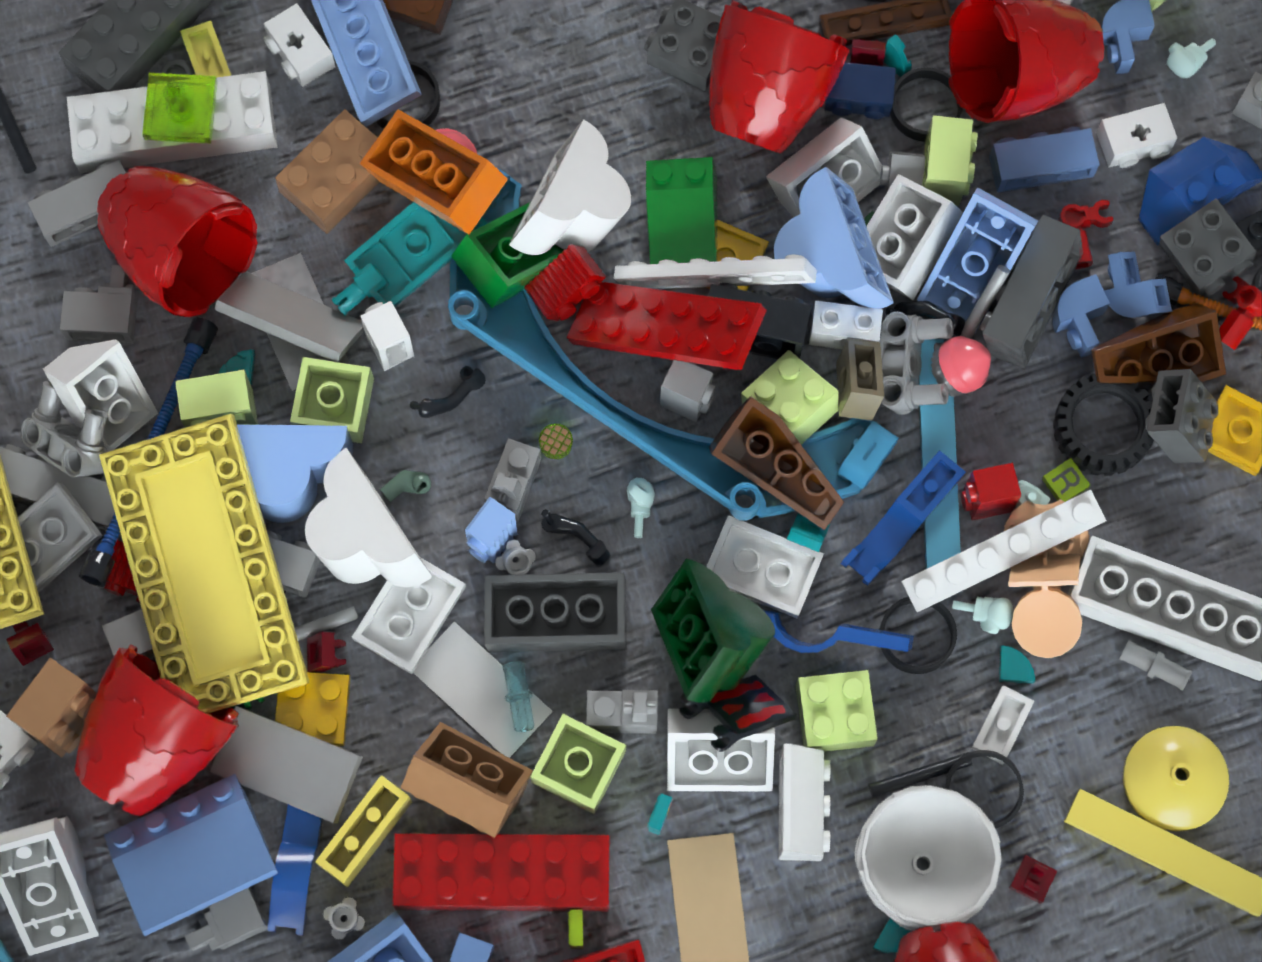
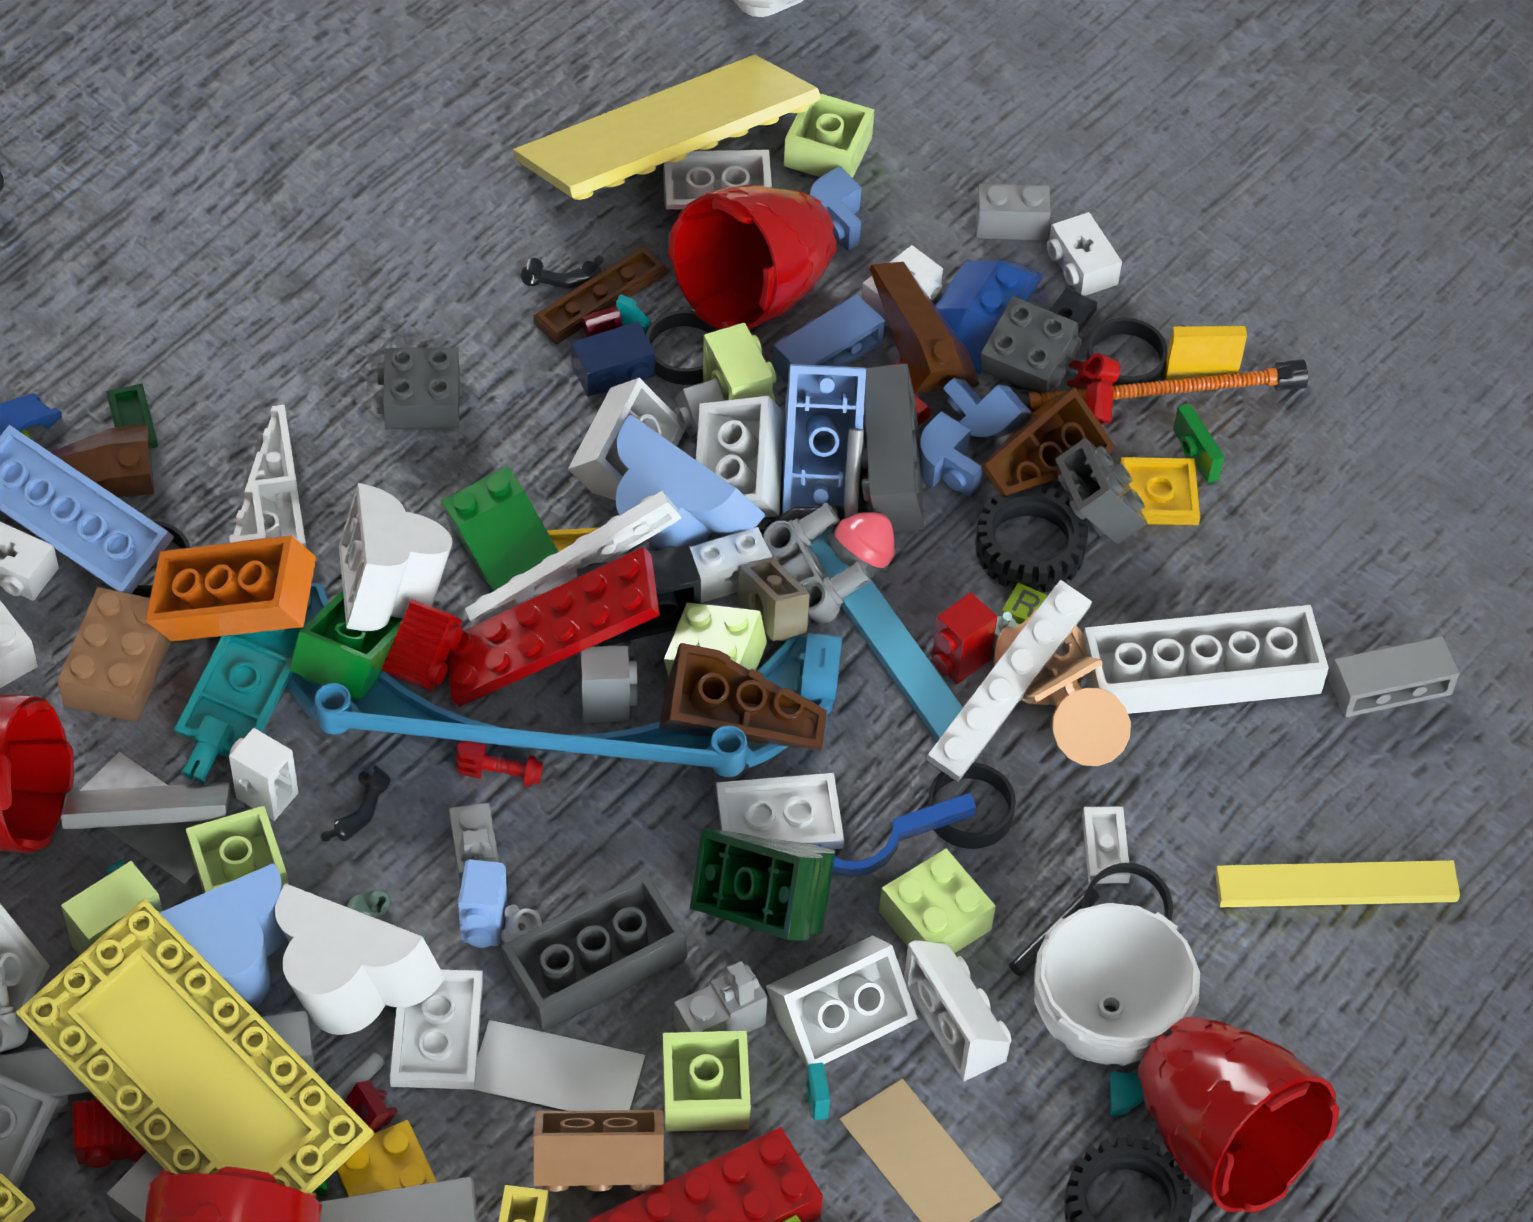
camera: 30 degrees left, 20 degrees down
hose [79,317,218,587] -> none
clear light blue axle [503,661,534,732] -> none
tile [539,424,573,459] -> none
black piece [541,509,611,567] -> none
light aqua piece [627,477,655,538] -> none
black flag [679,674,796,752] -> none
red piece [709,0,850,154] -> none
teal tile [787,513,830,552] -> none
blue piece [841,450,966,586] -> none
light aqua piece [952,596,1013,634] -> none
teal tile [999,645,1035,684] -> none
dark red tile [1009,855,1057,904] -> none
light grey pin [1119,639,1192,691] -> none
light yellow dish [1123,726,1229,831] -> none
light aqua piece [1166,38,1216,79] -> none
none -> white wedge [229,405,306,547]
none -> red hinge [455,741,544,787]
none -> reddish brown wedge [869,261,980,394]

